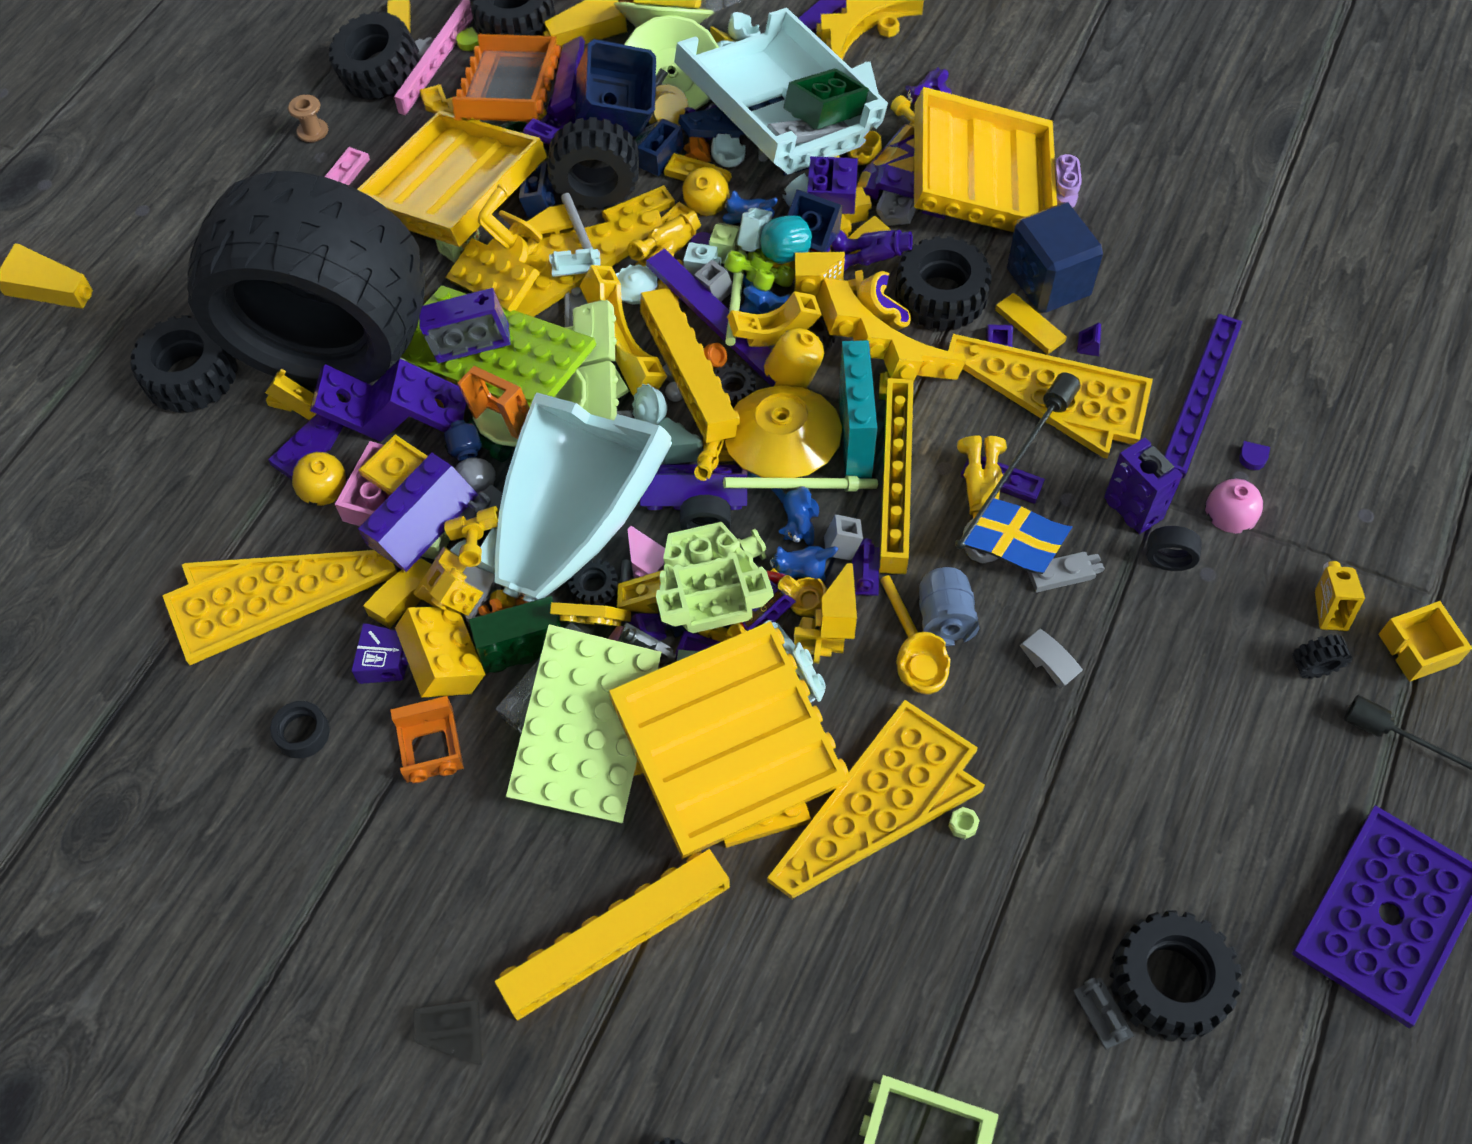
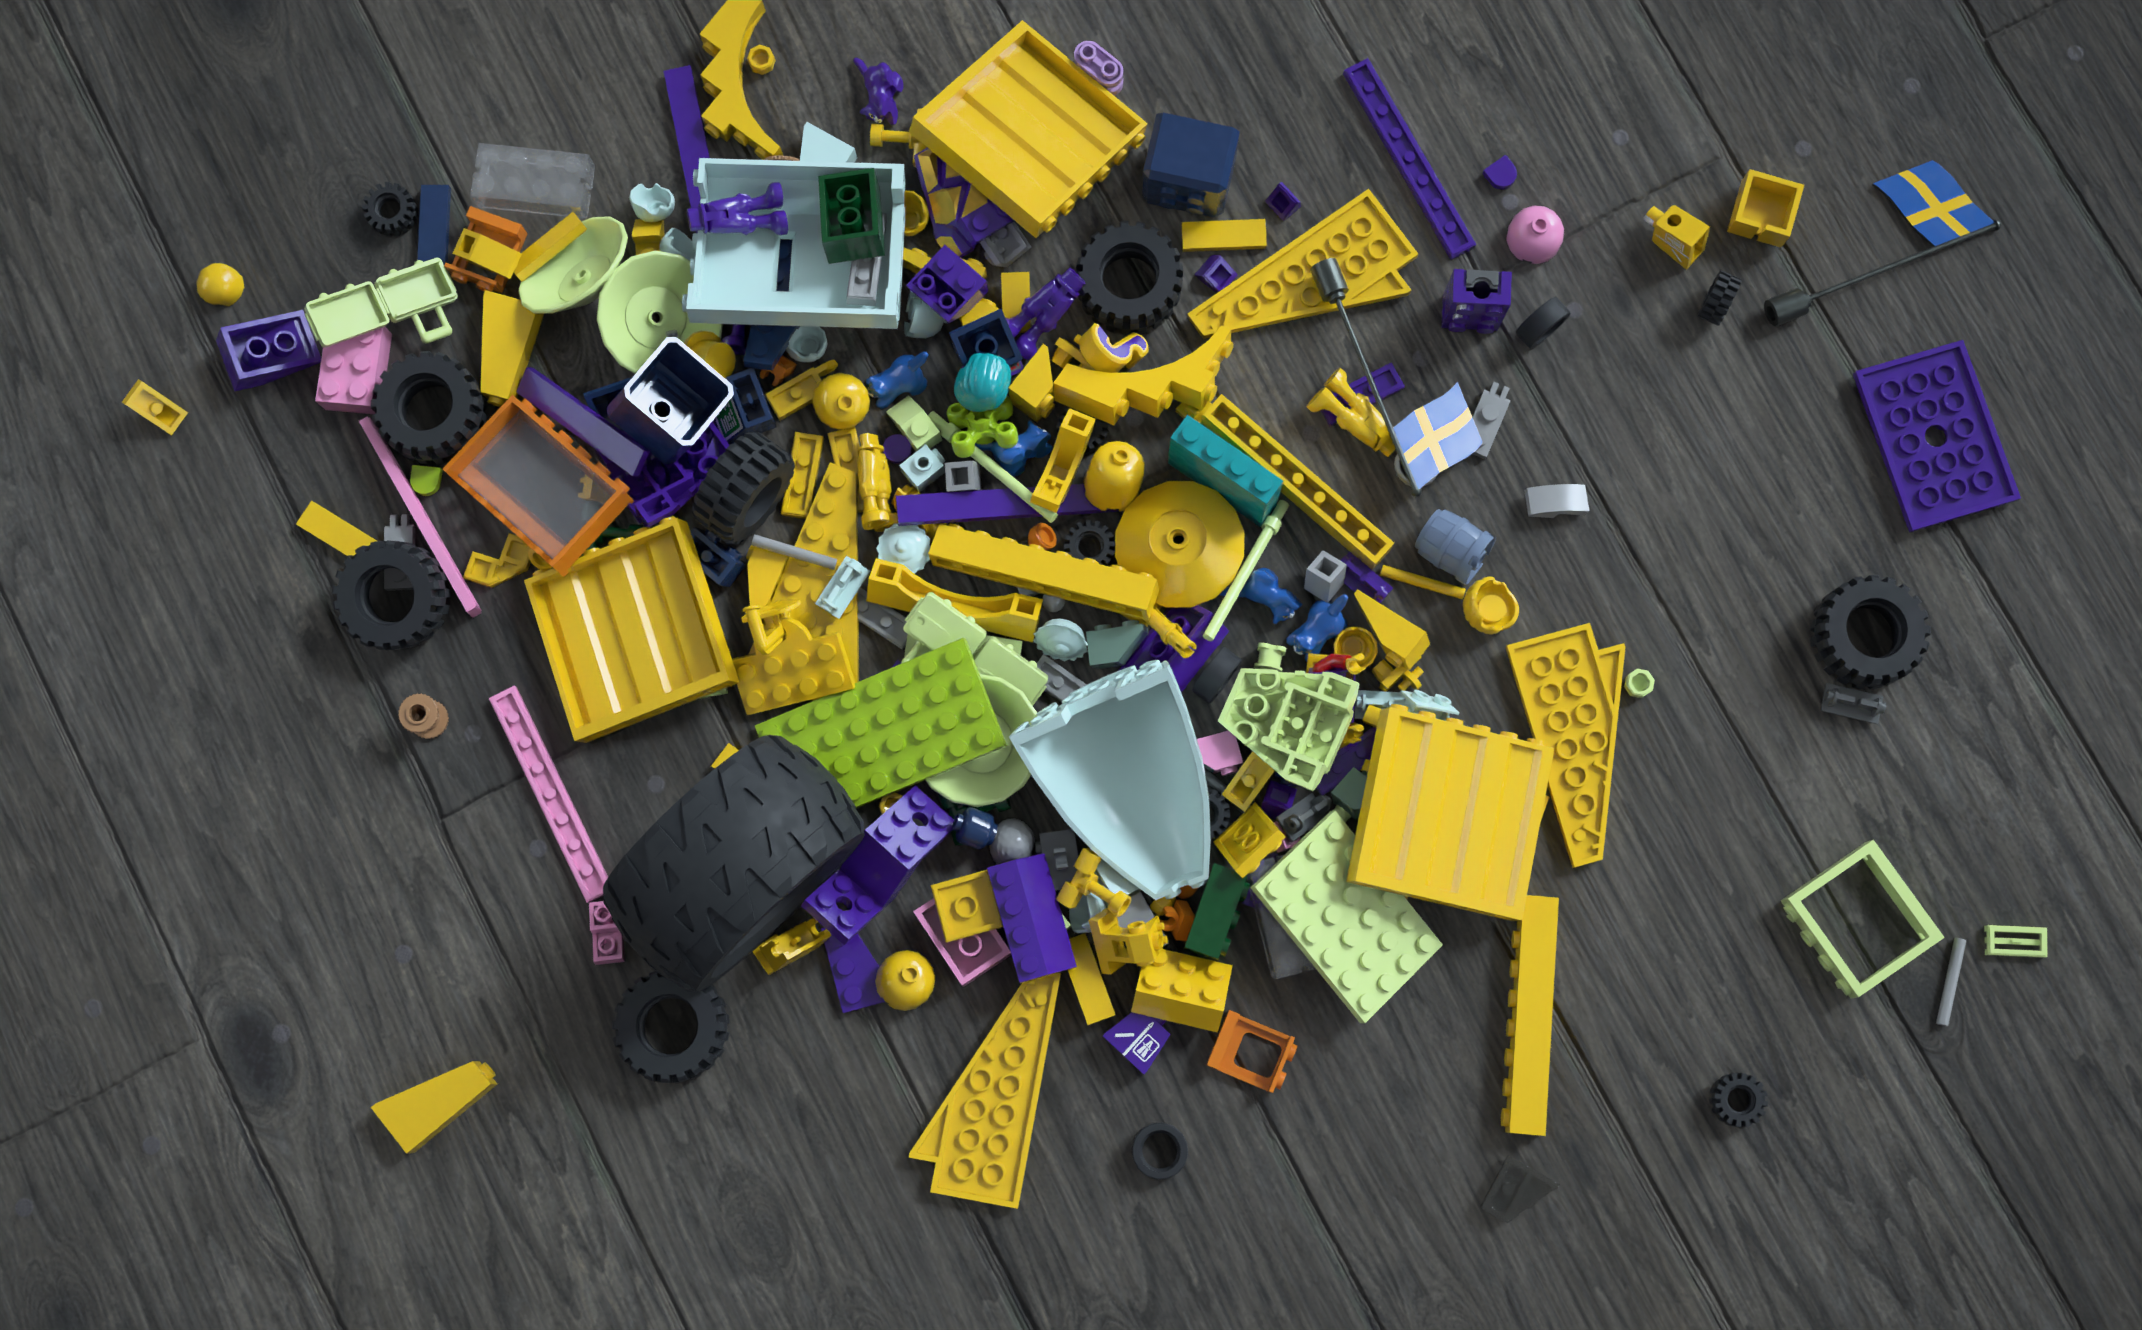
camera: 50 degrees left, 20 degrees up
piece [419,288,511,363] -> none
orange window [457,366,530,439] -> none
light aqua brick [737,208,773,252] -> none
none -> dark purple piece [687,182,788,236]

